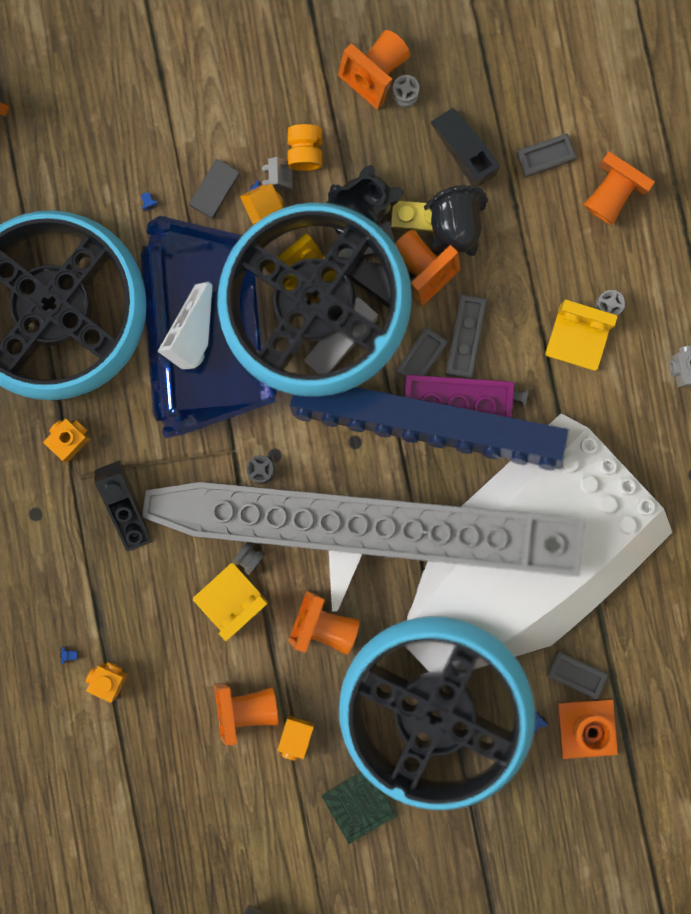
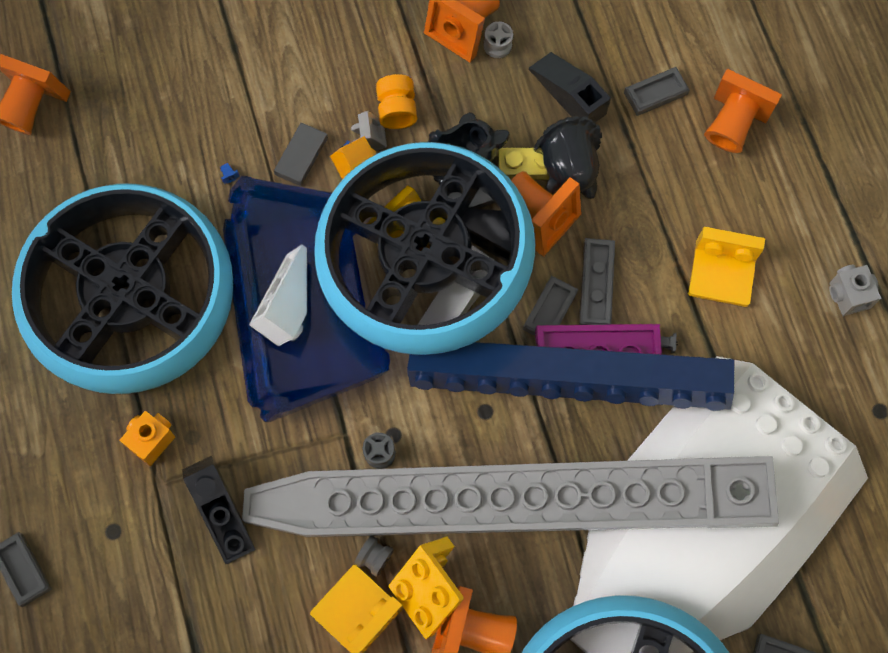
camera: 10 degrees left, 15 degrees down
white slope [329,551,362,611] -> none
light grey wheel [594,290,625,316] -> none
none -> yellow bracket [388,536,463,639]

